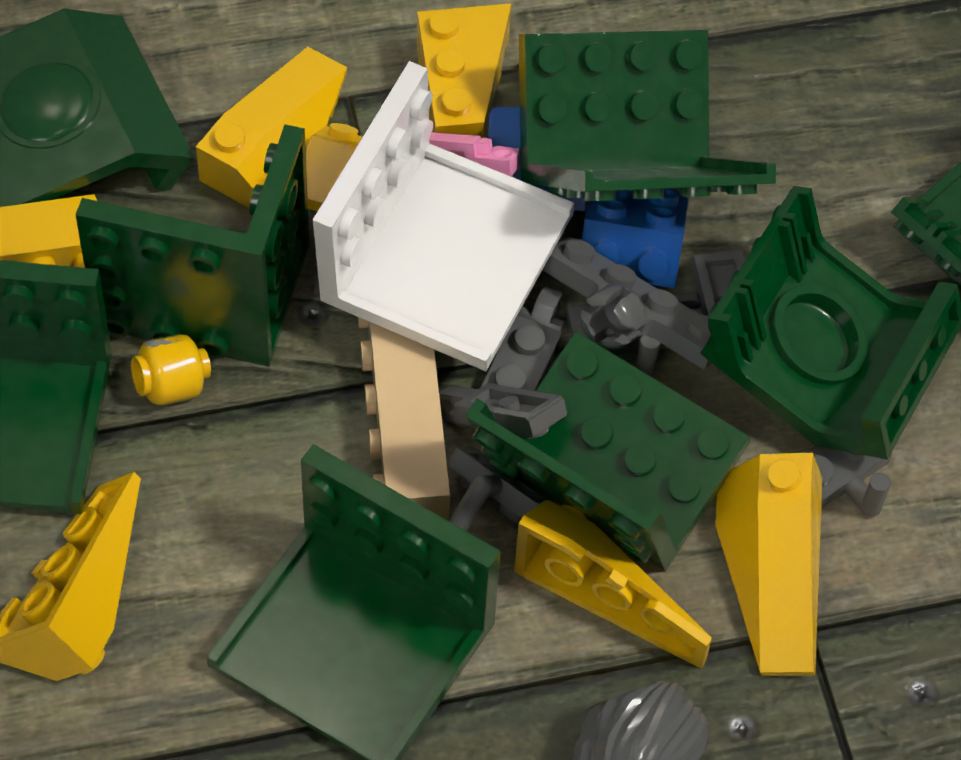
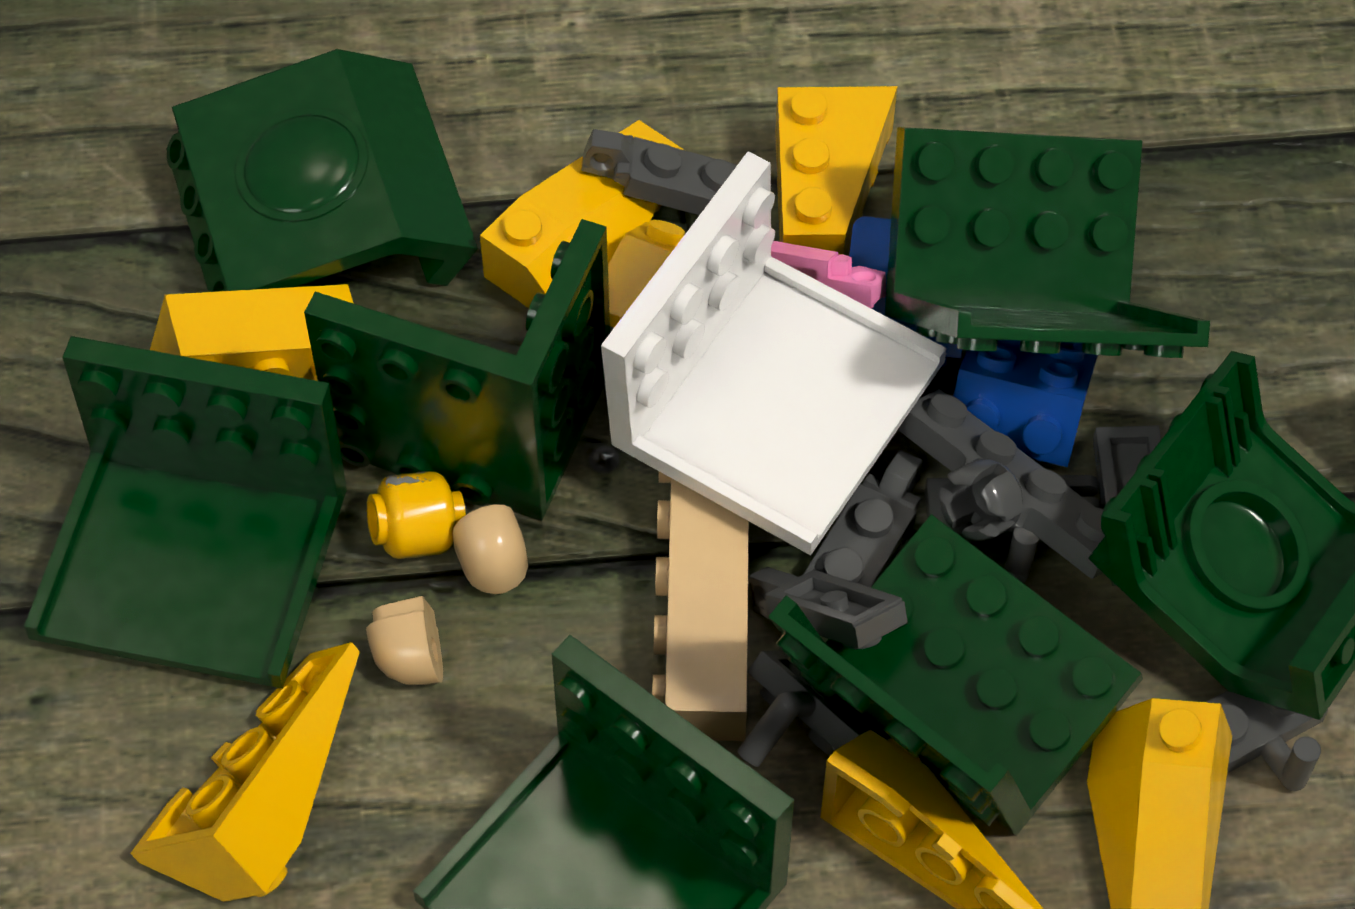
camera: 10 degrees right, 0 degrees up
none -> tan piece [366,596,443,685]
none -> tan piece [452,504,528,595]
none -> dark grey hinge [581,129,737,215]

